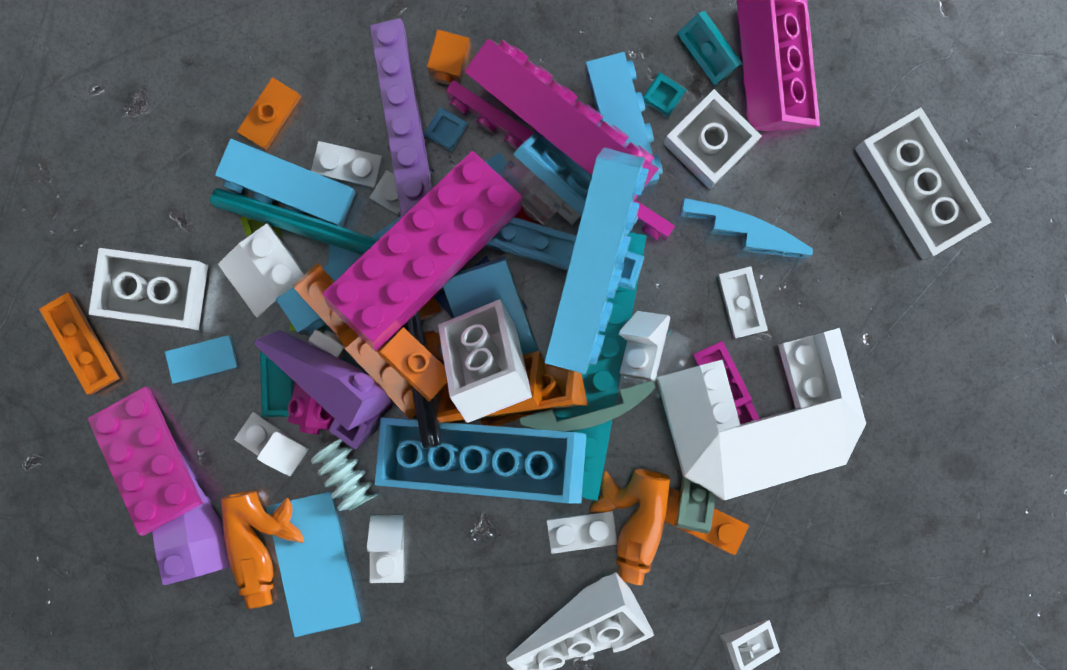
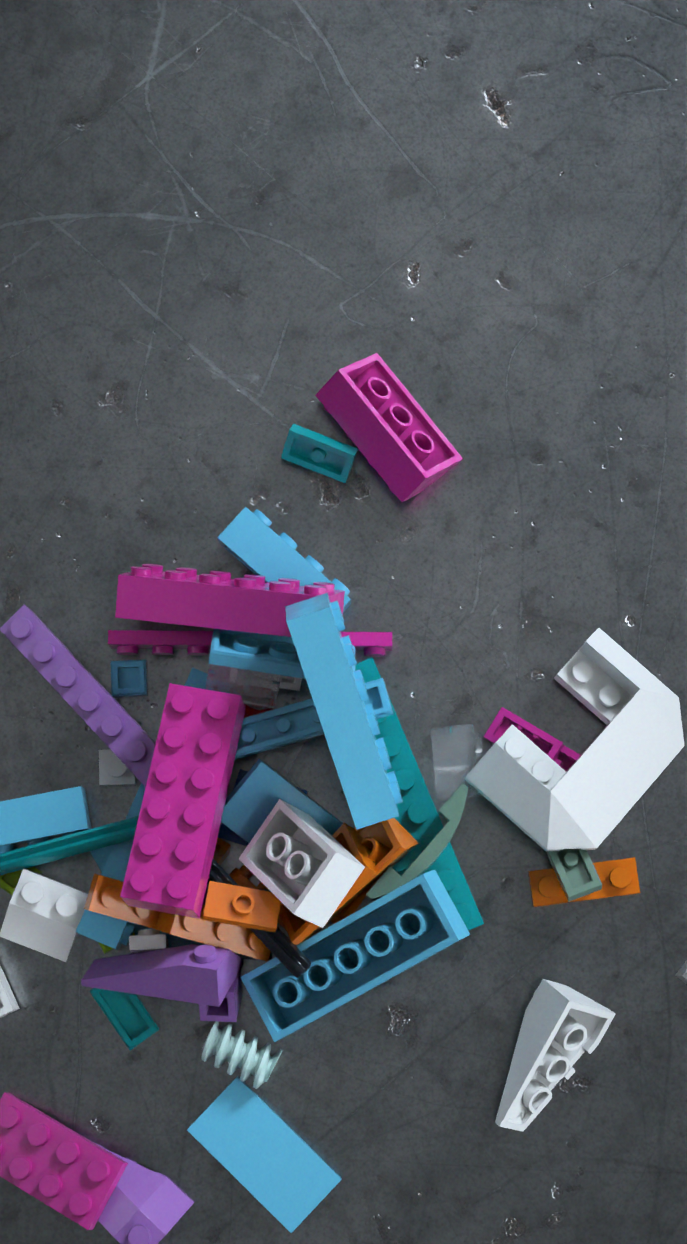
camera: 30 degrees left, 5 degrees down
medium azure tile [165,335,239,384] -> none
orange piece [221,490,304,609] -> none
white slope [234,412,309,476] -> none
dark pink brick [288,383,334,435] -> none
white plate [311,141,384,189] -> none
white slope [367,515,404,583] -> none
orange brick [427,29,471,85] -> none
white plate [547,511,617,554] -> none
orange piece [589,469,670,585] -> none
white slope [619,311,670,382] -> none
teal tile [643,72,687,119] -> none
white brick [663,89,762,189] -> none
medium azure slope [679,198,813,259] -> none
white plate [717,266,768,339] -> none
white brick [855,107,991,261] -> none

